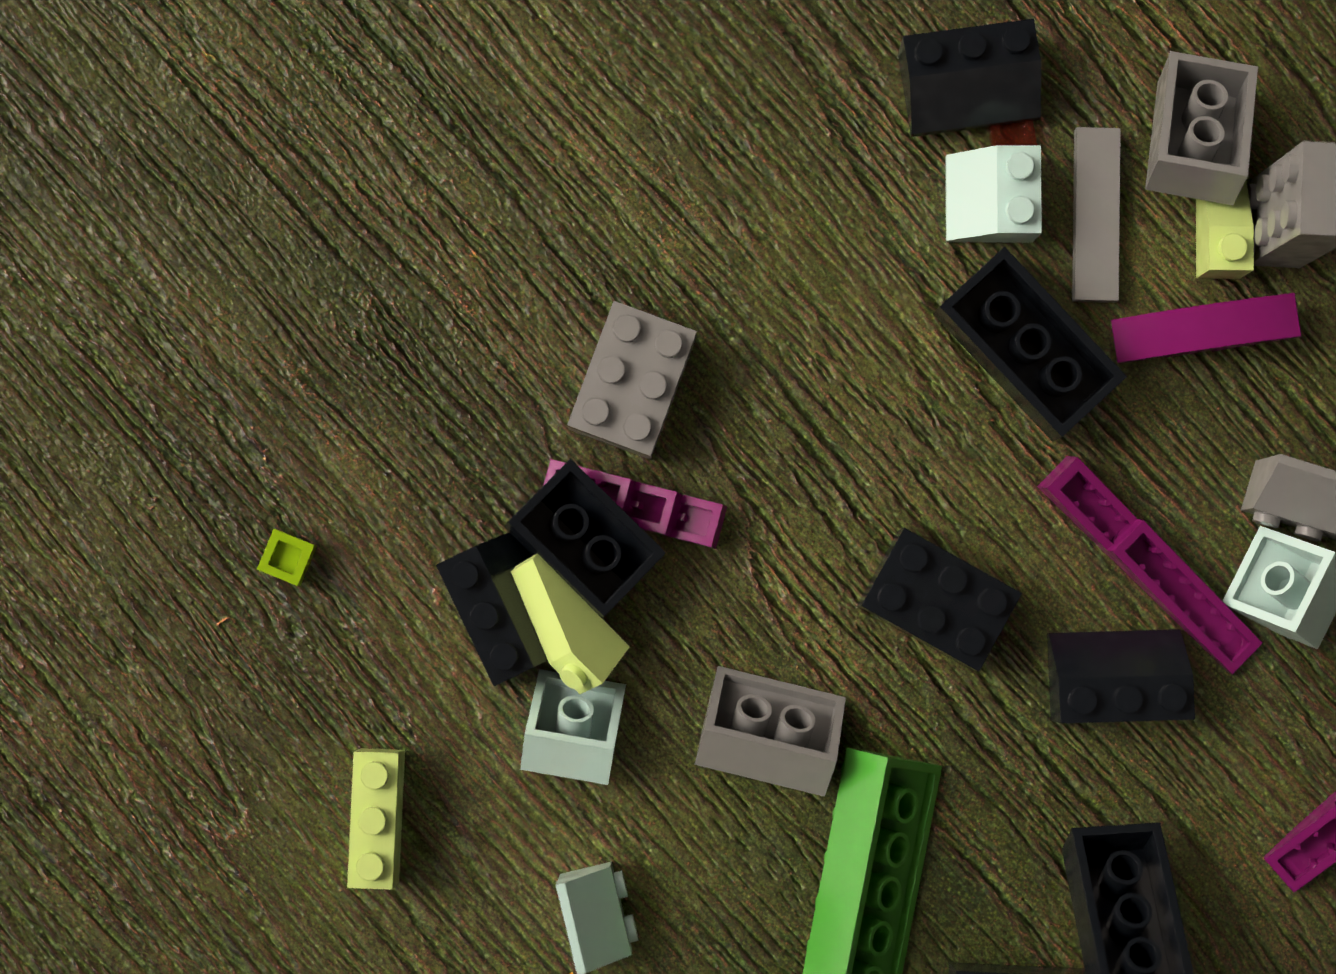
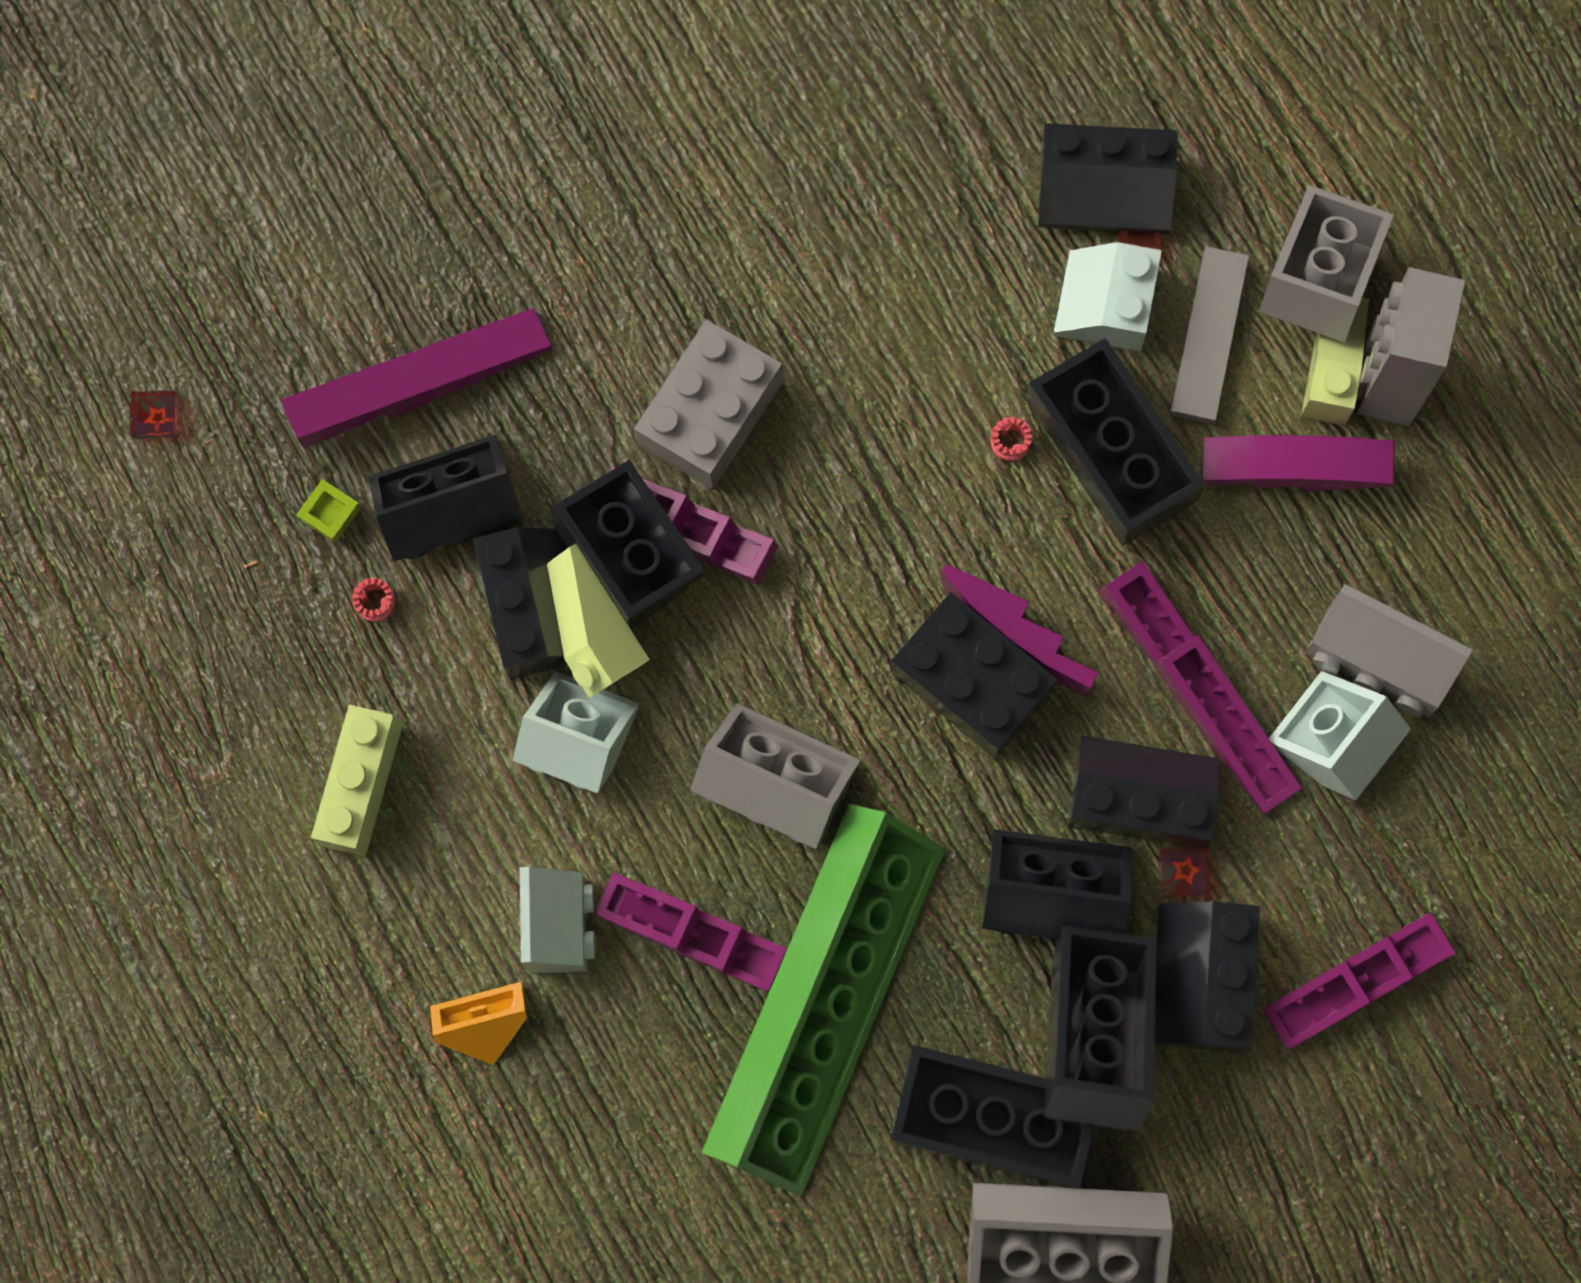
camera: 20 degrees right, 10 degrees down
none -> clear red tile [130,390,179,438]
none -> magenta slope [280,308,552,449]
none -> coral bush [352,577,396,622]
none -> black slope [369,434,523,562]
none -> magenta slope [594,872,787,993]
none -> magenta slope [940,564,1098,698]
none -> black slope [982,829,1132,940]
none -> coral bush [991,417,1032,462]
none -> black slope [1154,901,1260,1054]
none -> clear red tile [1159,847,1210,898]

